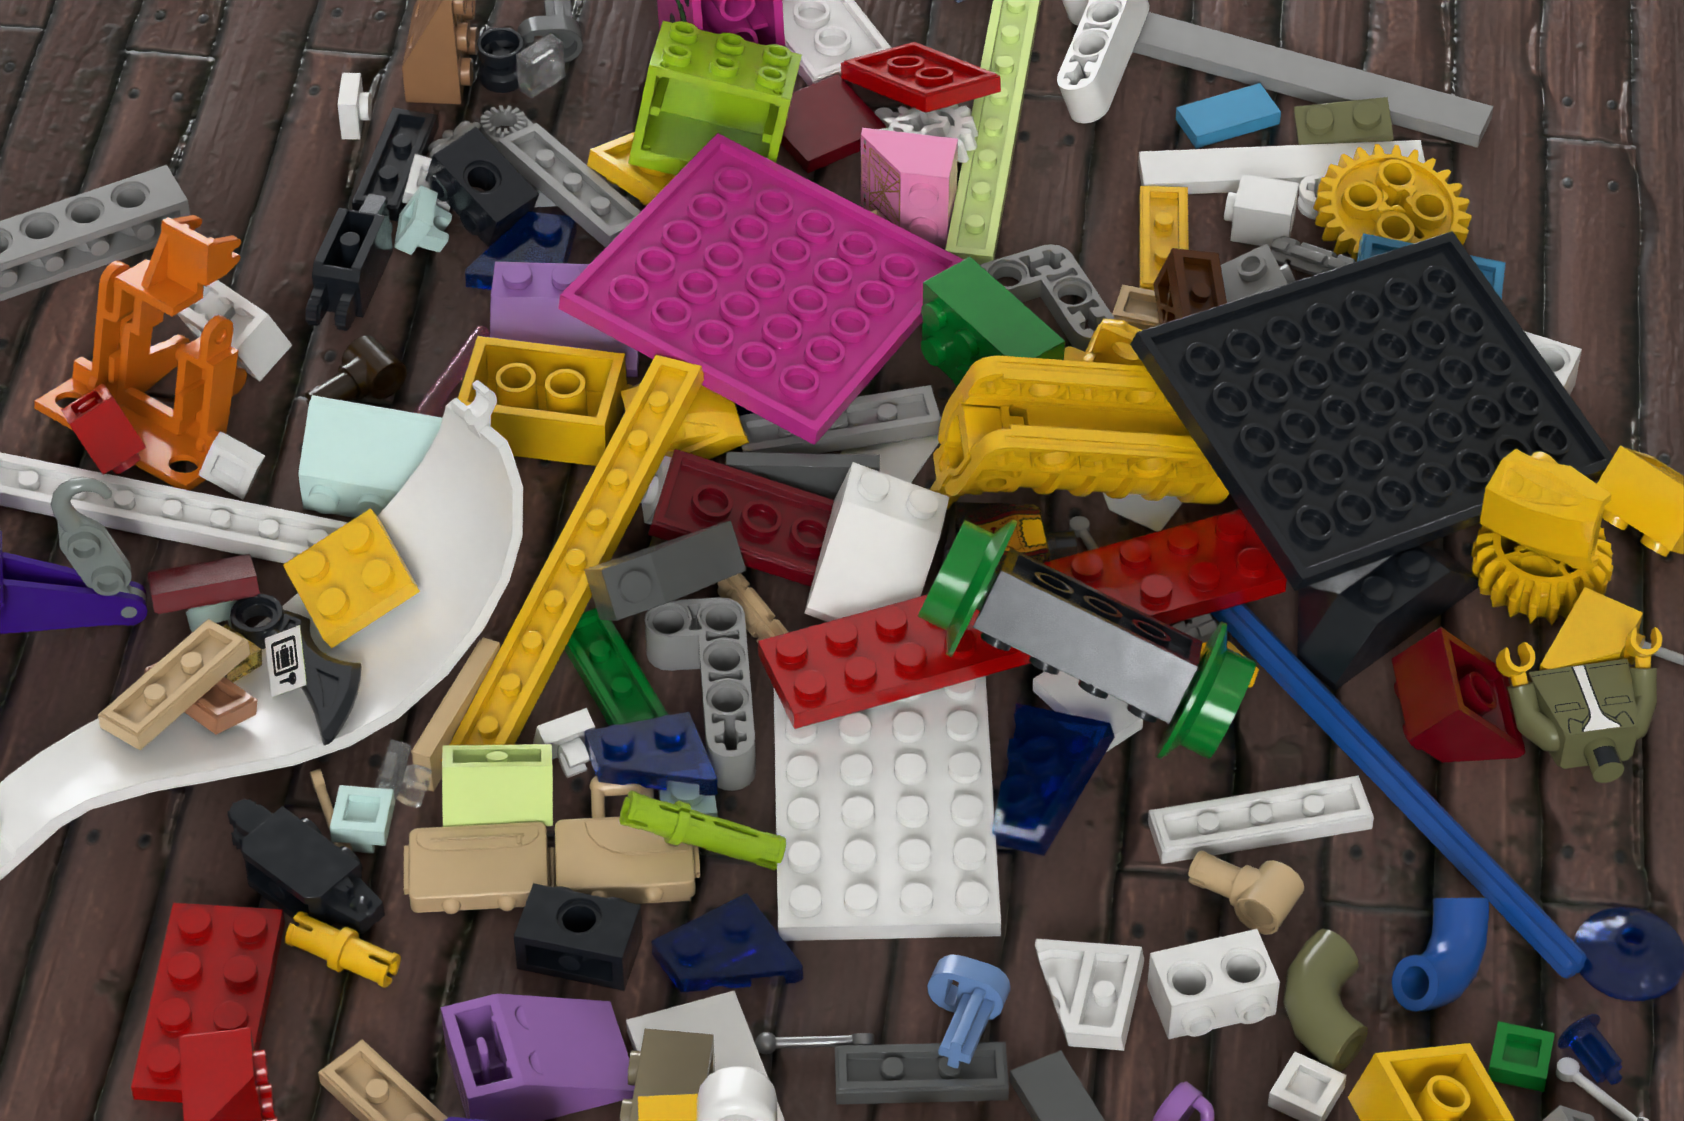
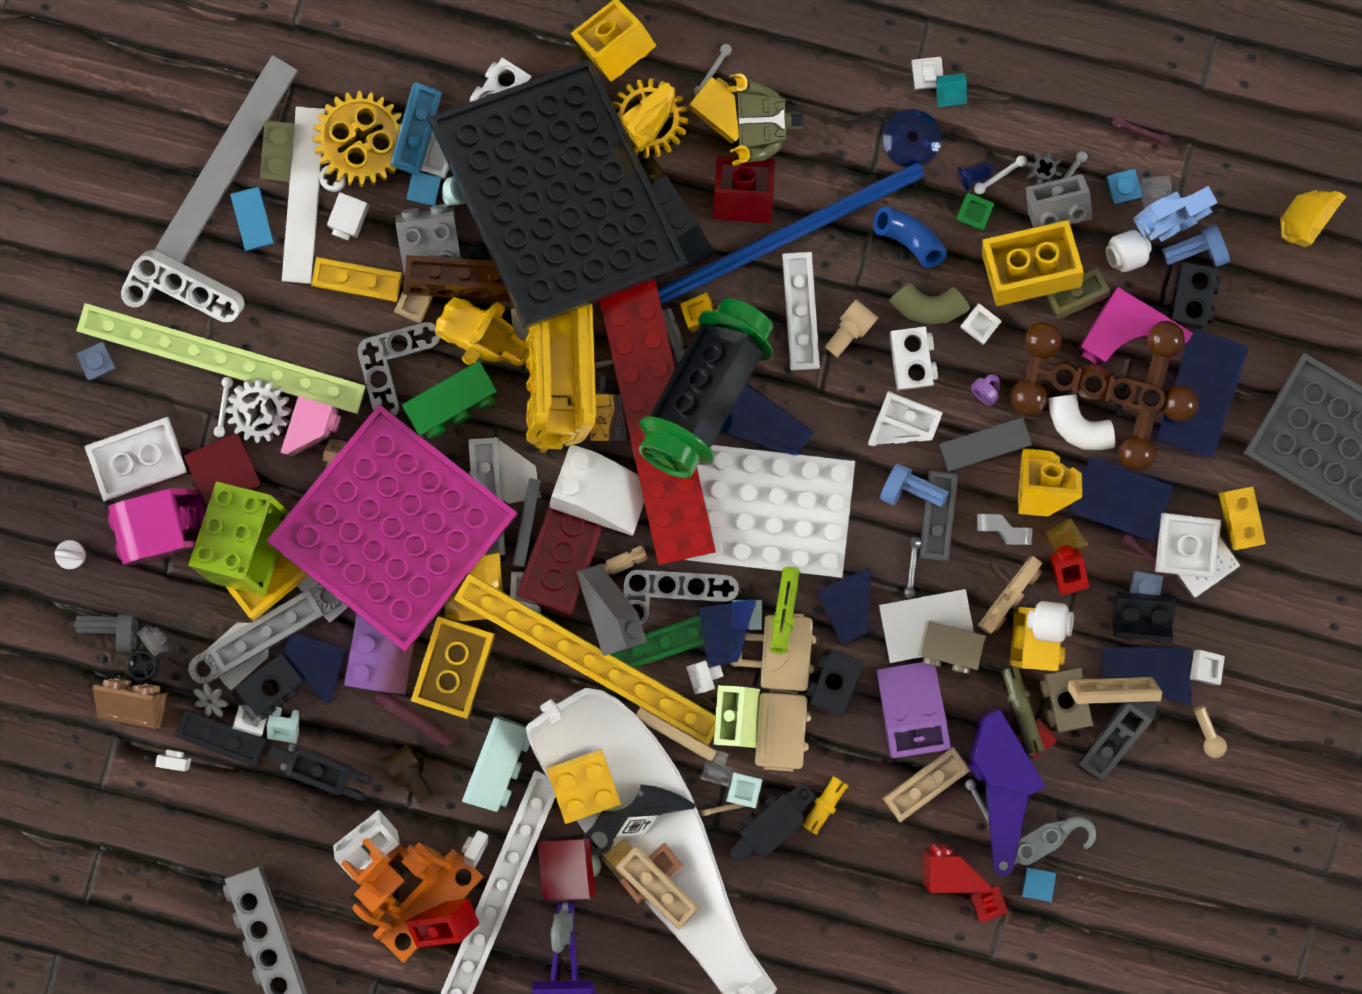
camera: 80 degrees left, 40 degrees up
red plate [131,903,285,1103] -> none
red tile [841,42,1001,113] -> none
light grey axle [1271,236,1356,276] -> none

